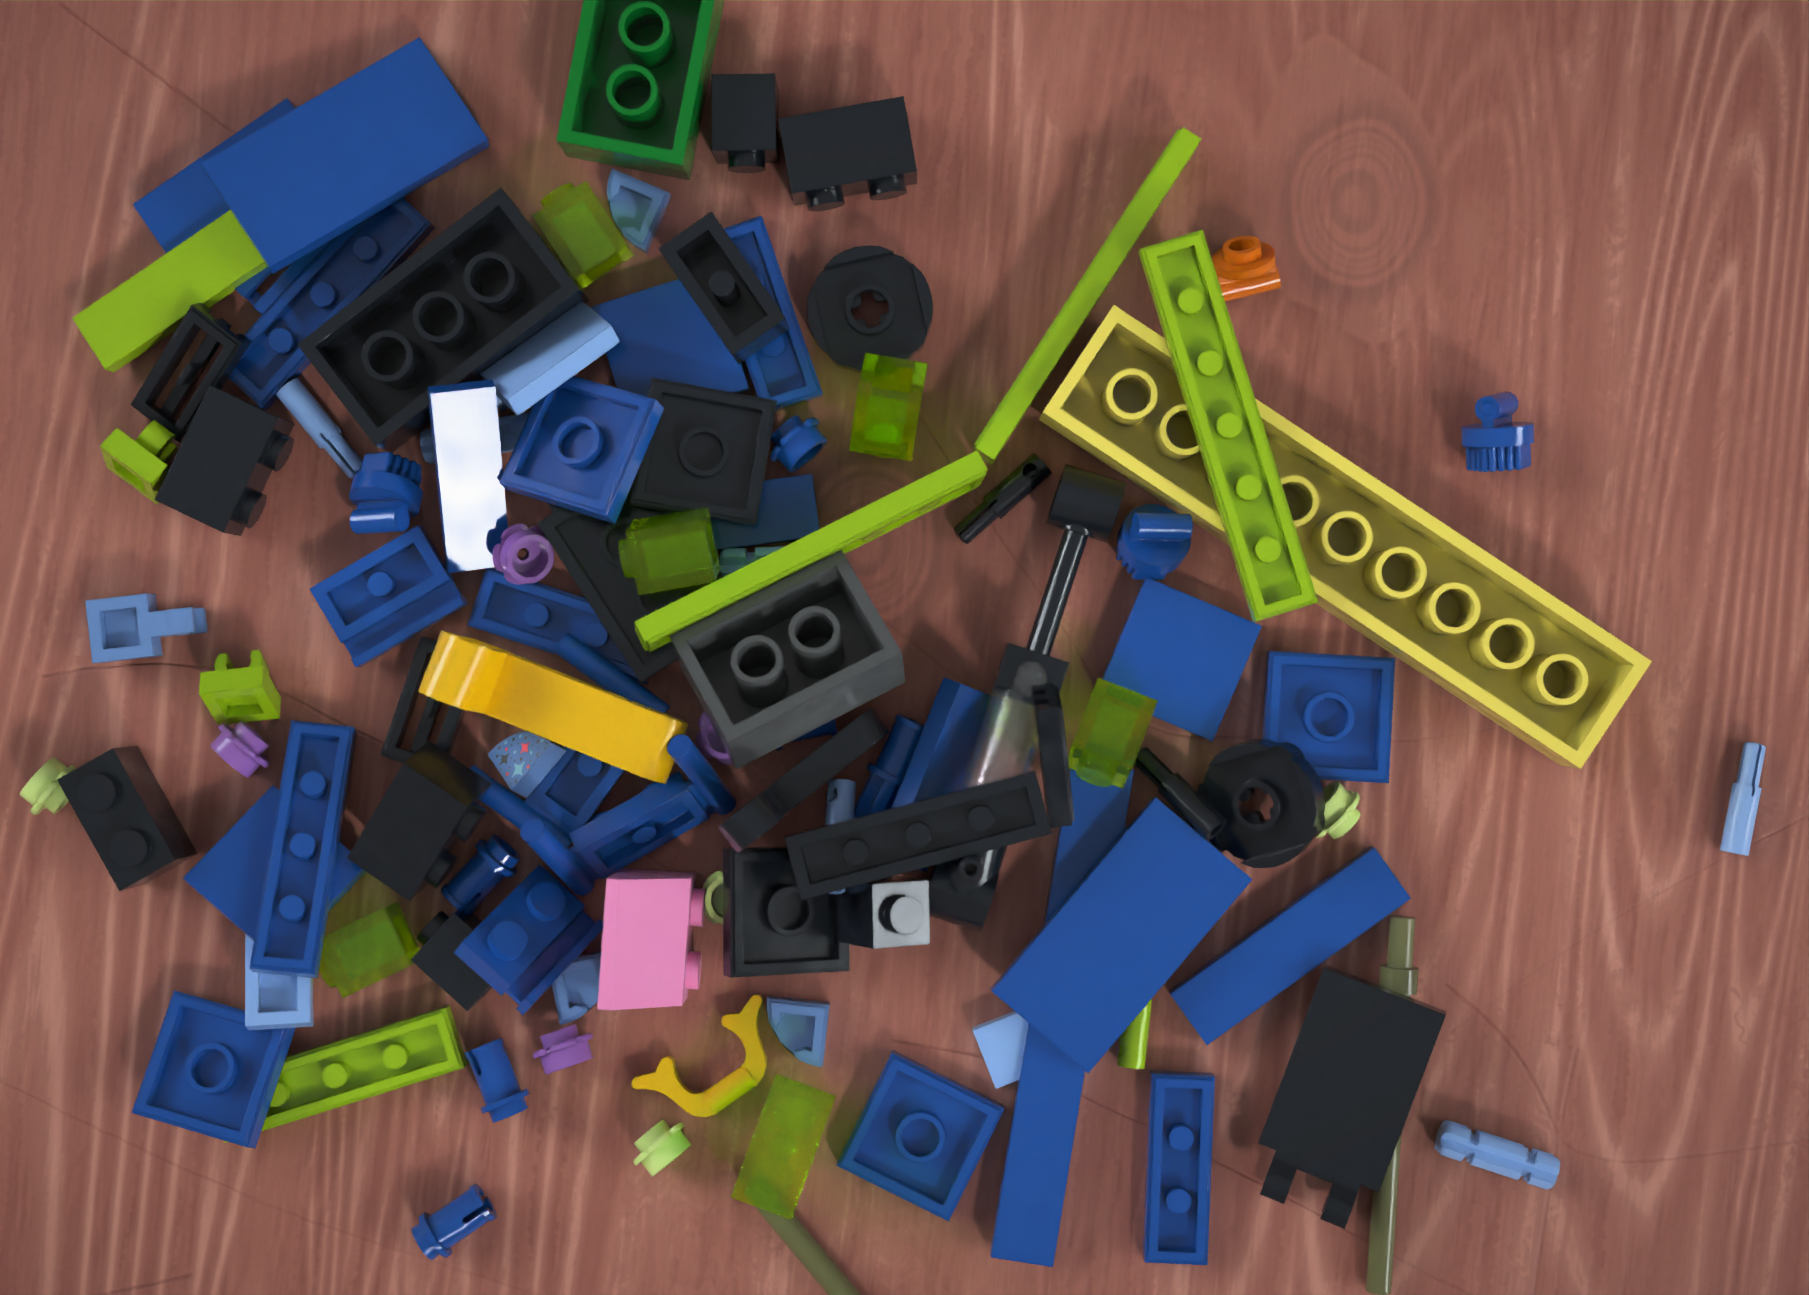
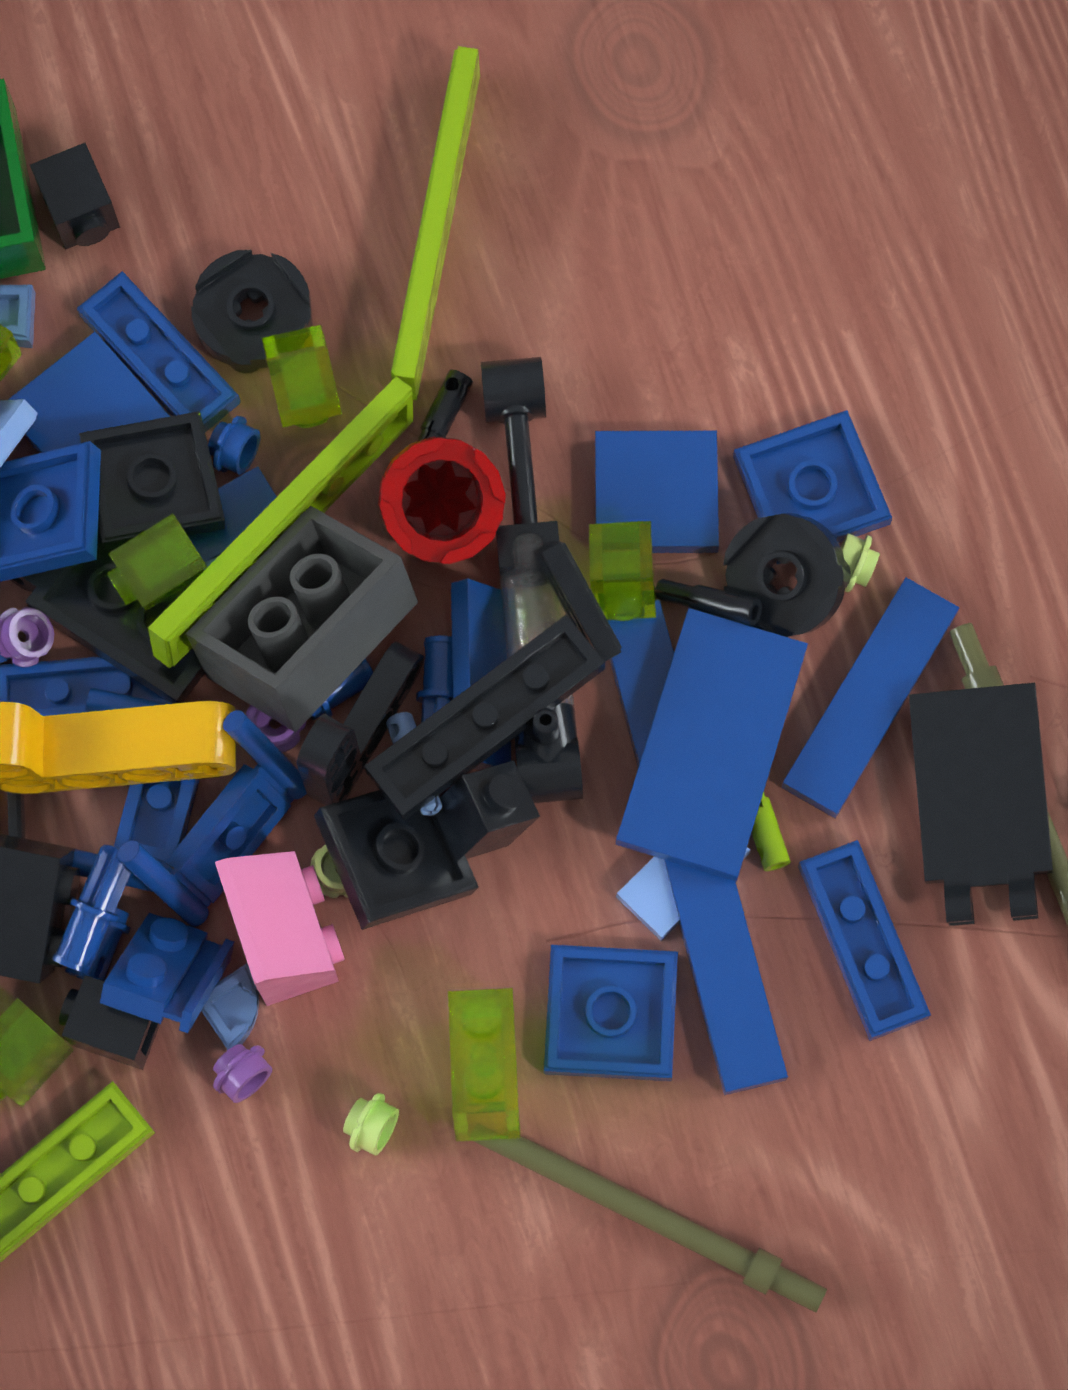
camera: 20 degrees left, 15 degrees down
blue pin [411,1184,497,1260] -> none
blue pin [464,1038,530,1123] -> none
medium blue tile [488,731,567,798] -> none
yellow helmet [631,993,767,1117] -> none
black brick [658,211,790,365] -> none
medium blue tile [767,995,830,1067] -> none
black brick [778,96,917,211] -> none
light yellow brick [1039,305,1652,769] -> none
blue piece [1115,504,1193,580] -> none
lime tile [1138,229,1318,622] -> none
orange plate [1212,236,1281,302] -> none
blue piece [1461,391,1534,472] -> none
none -> blue axle [52,844,131,975]
none -> red tile [378,437,506,564]

